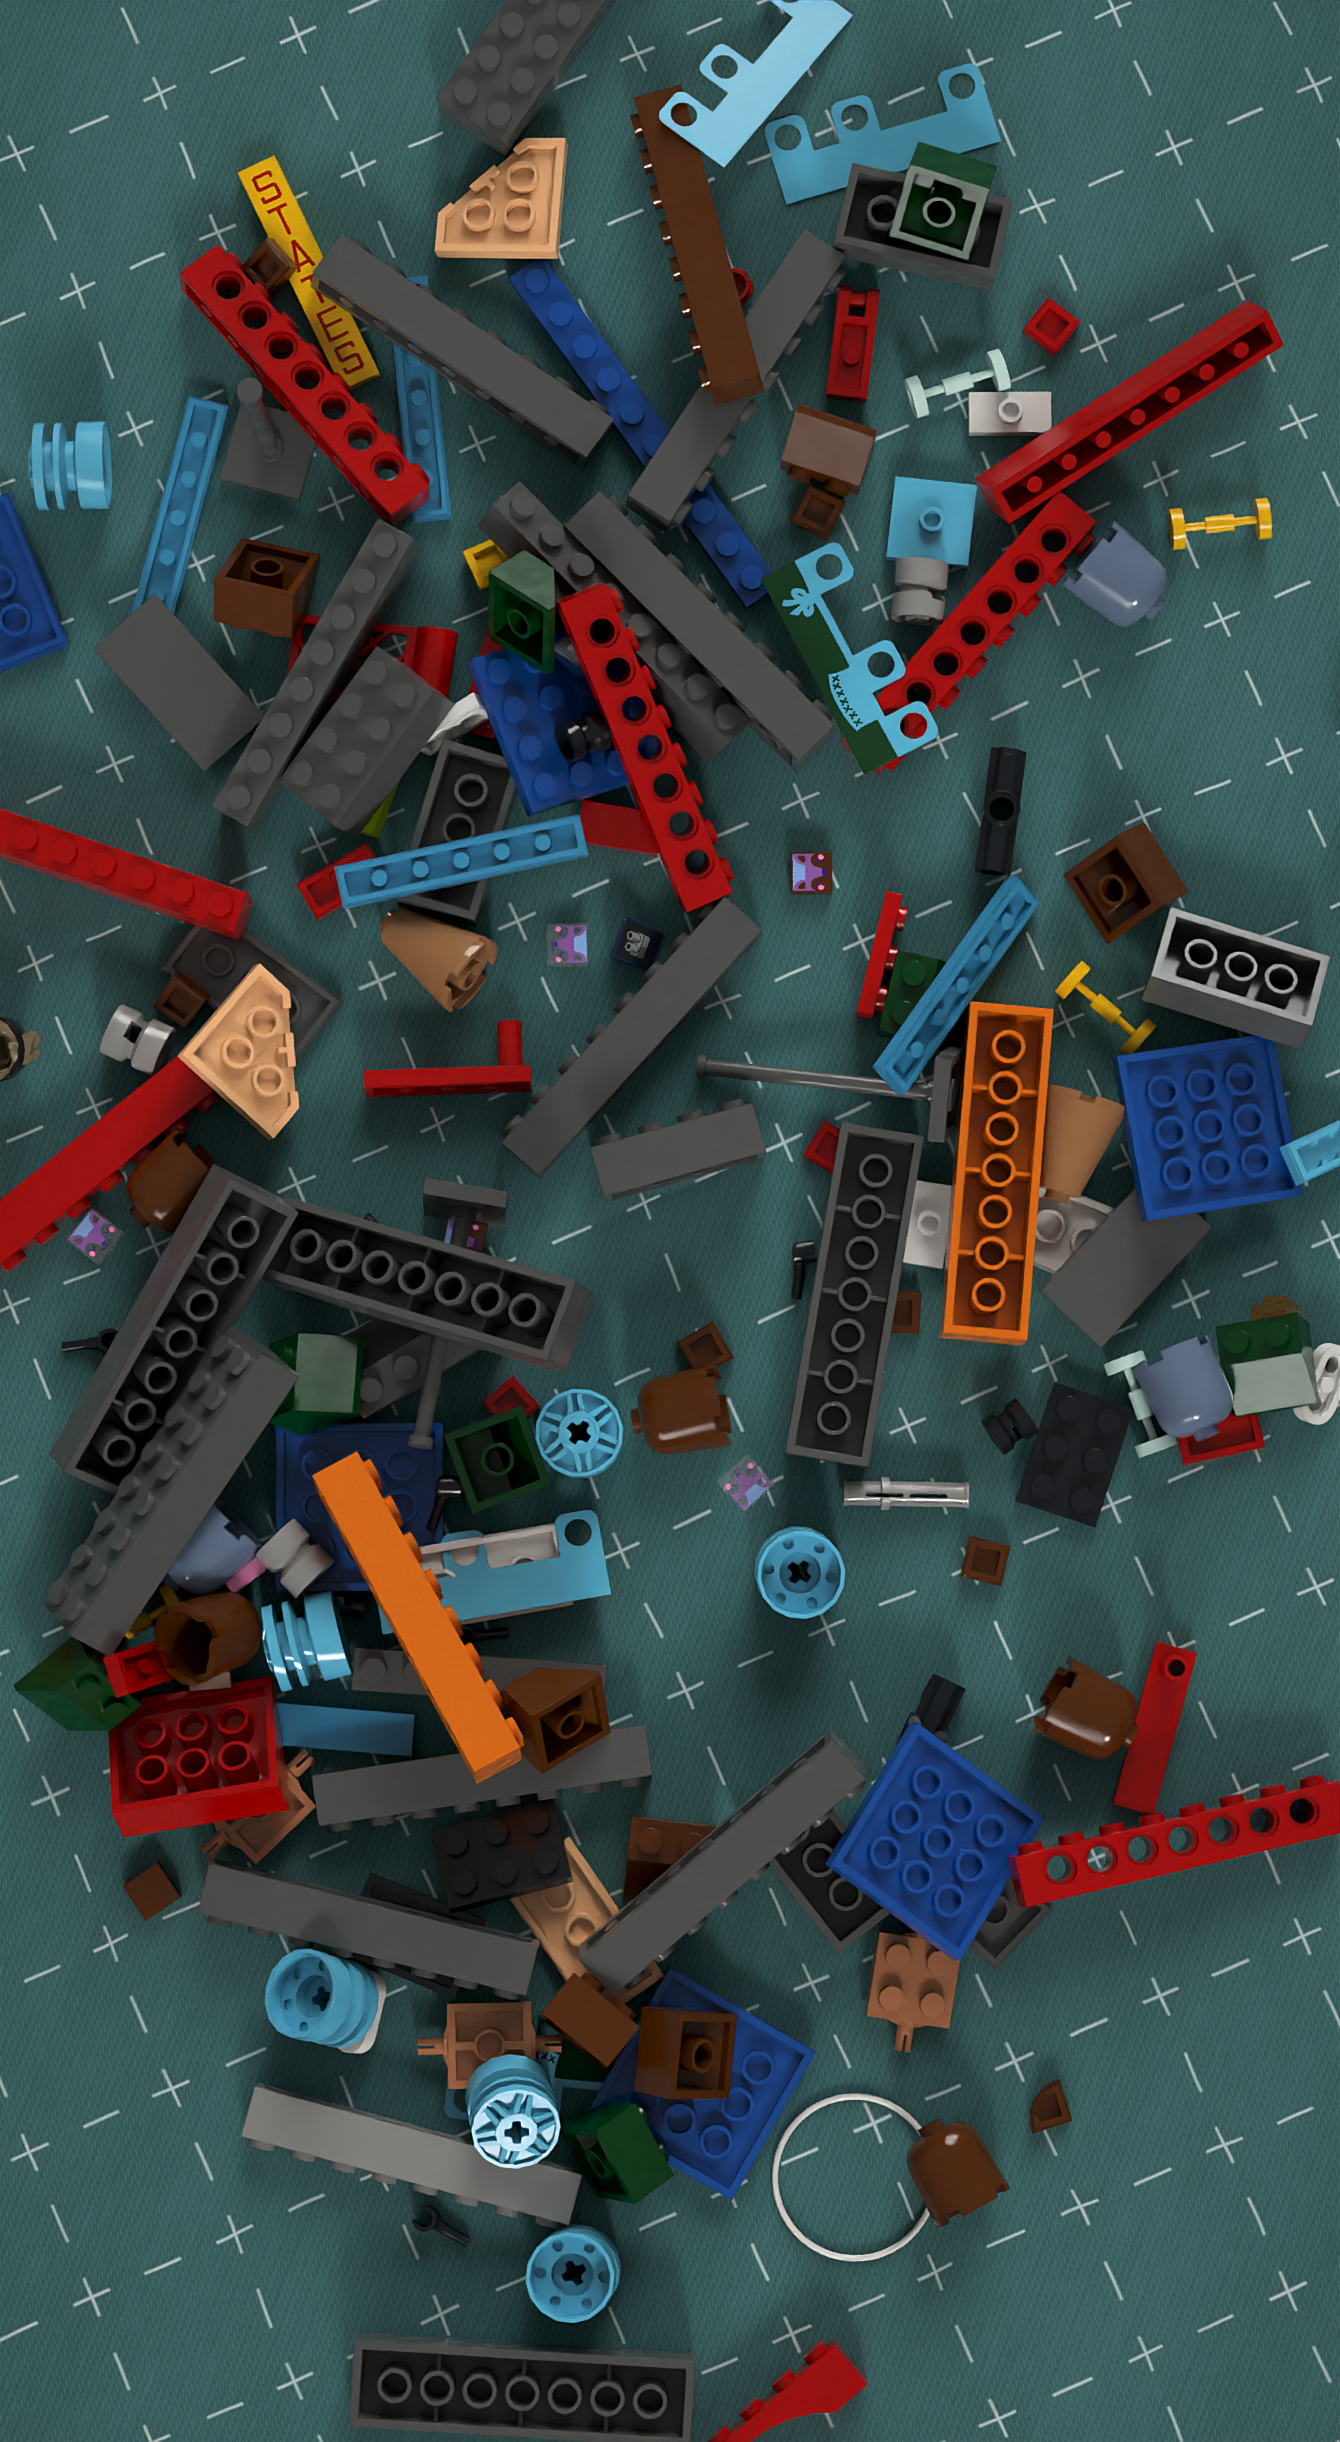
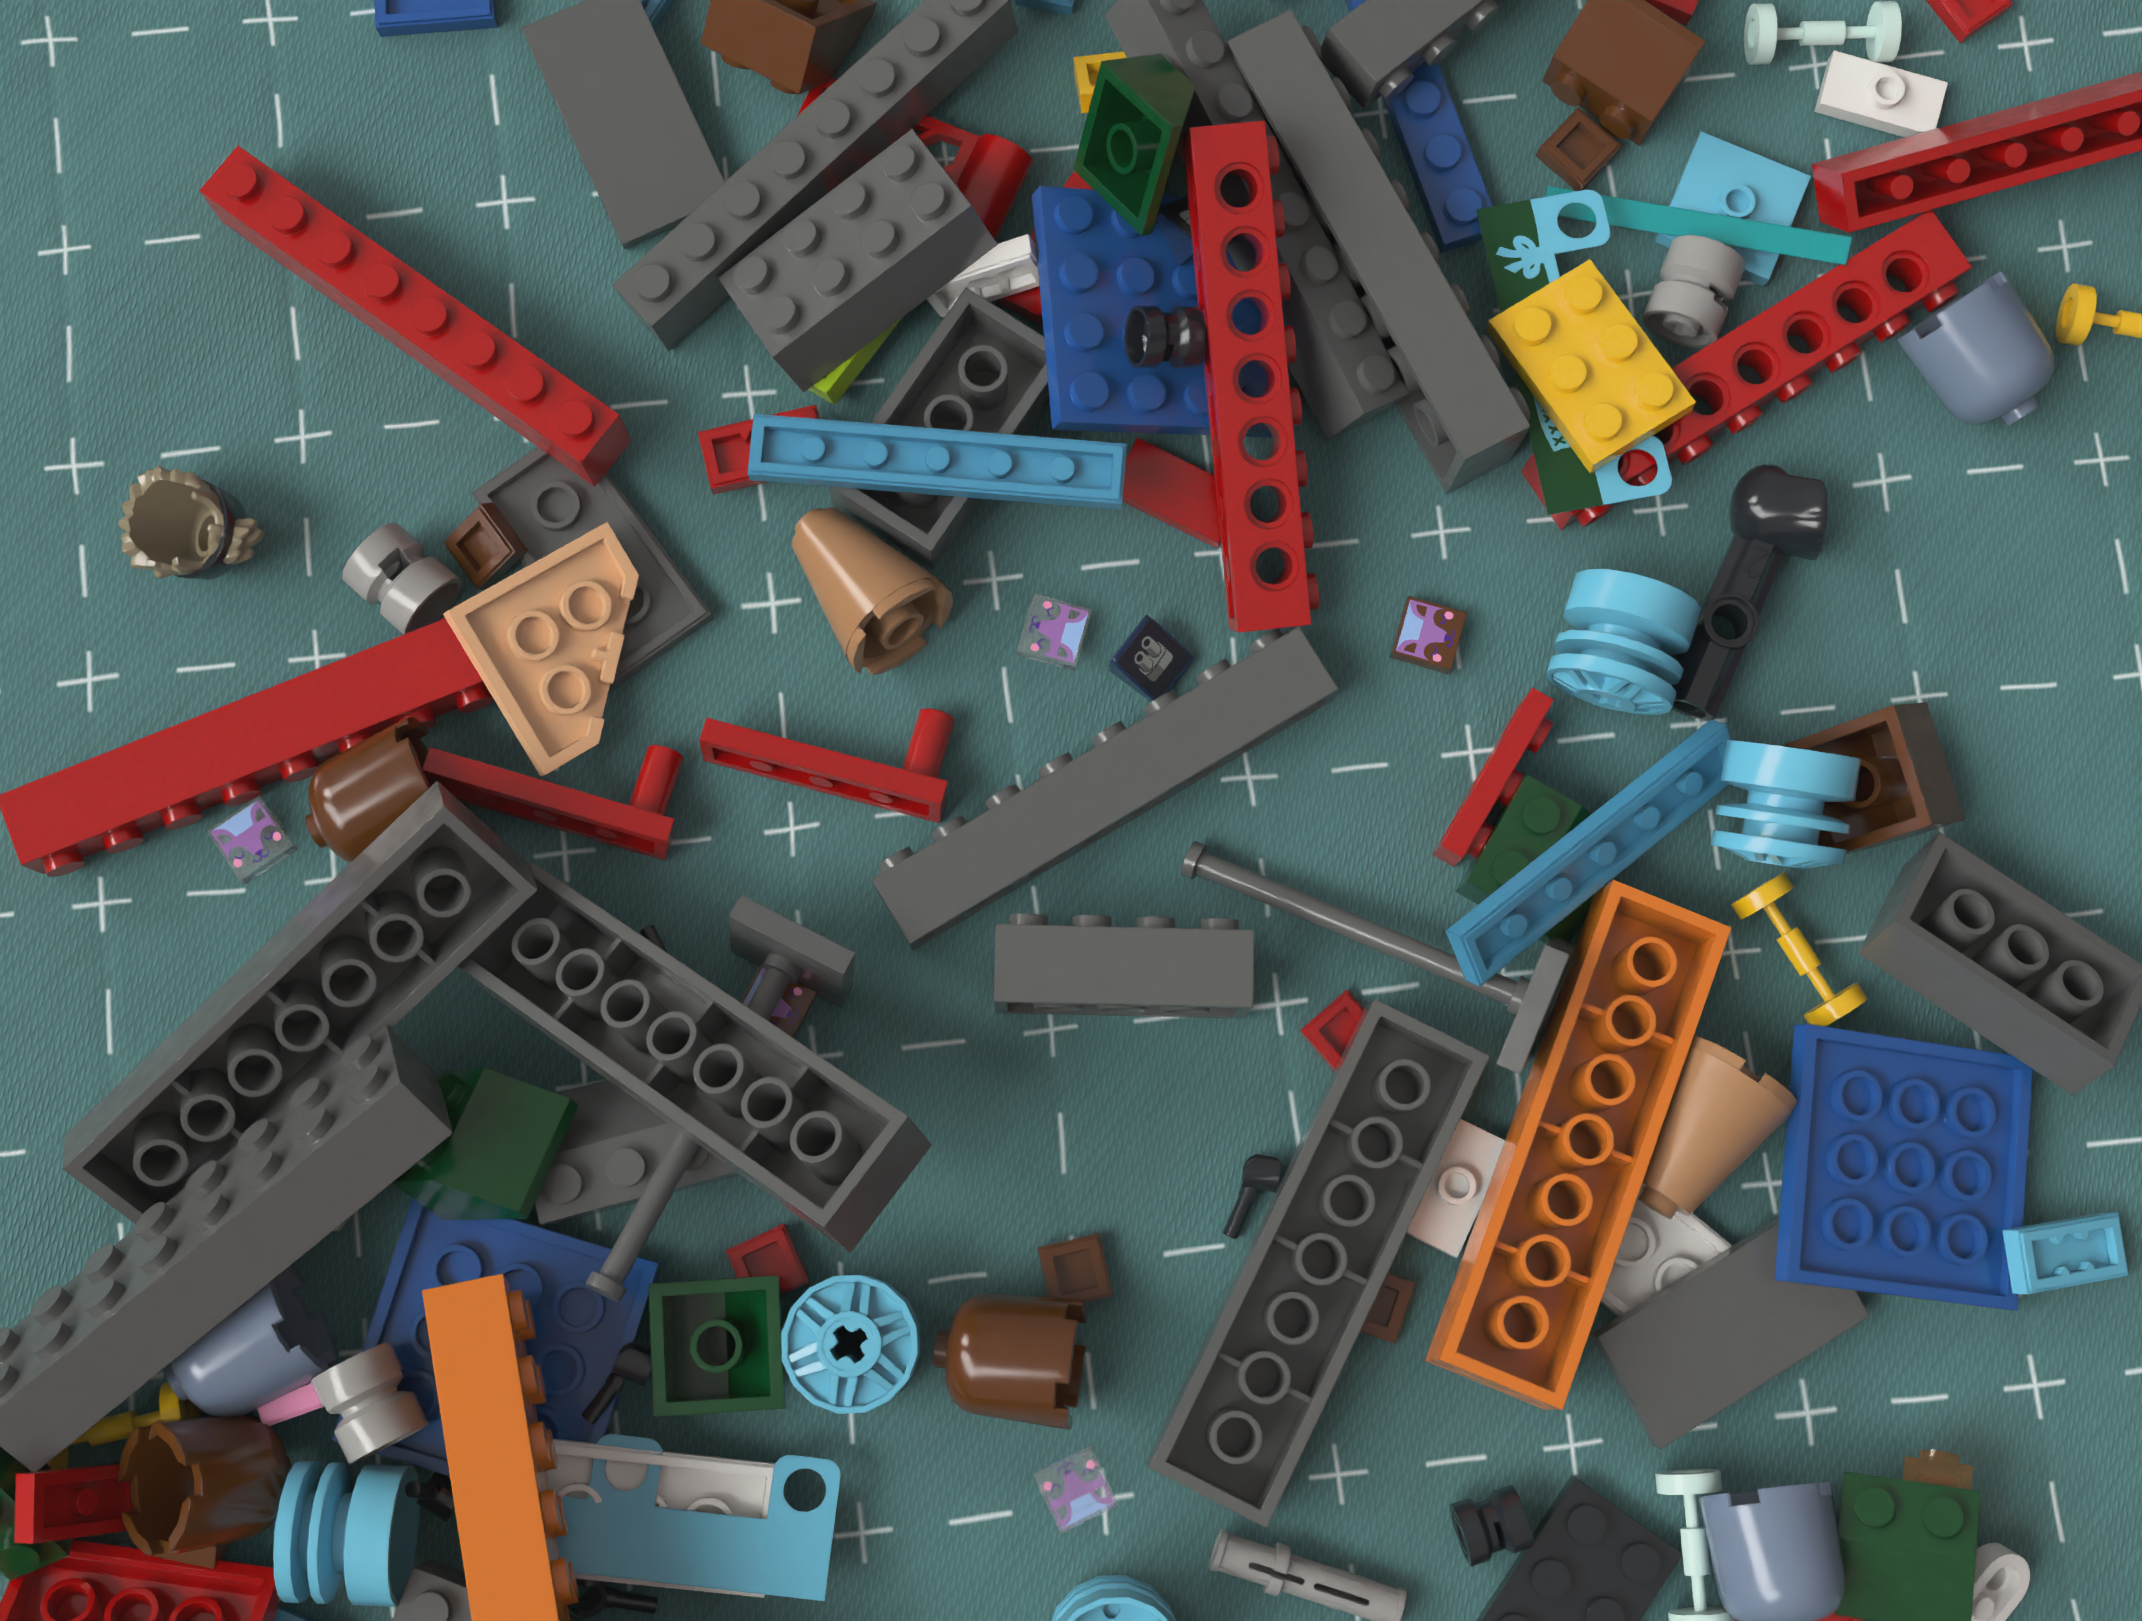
camera: 10 degrees right, 5 degrees down
black hand [62,1328,118,1354] -> none
none -> red piece [422,745,683,861]
none -> yellow plate [1486,259,1696,474]
none -> teal sticker [1545,186,1852,265]
none -> medium azure wheel [1545,569,1701,715]
none -> medium azure wheel [1711,740,1861,869]
none -> black hair [1729,464,1828,560]

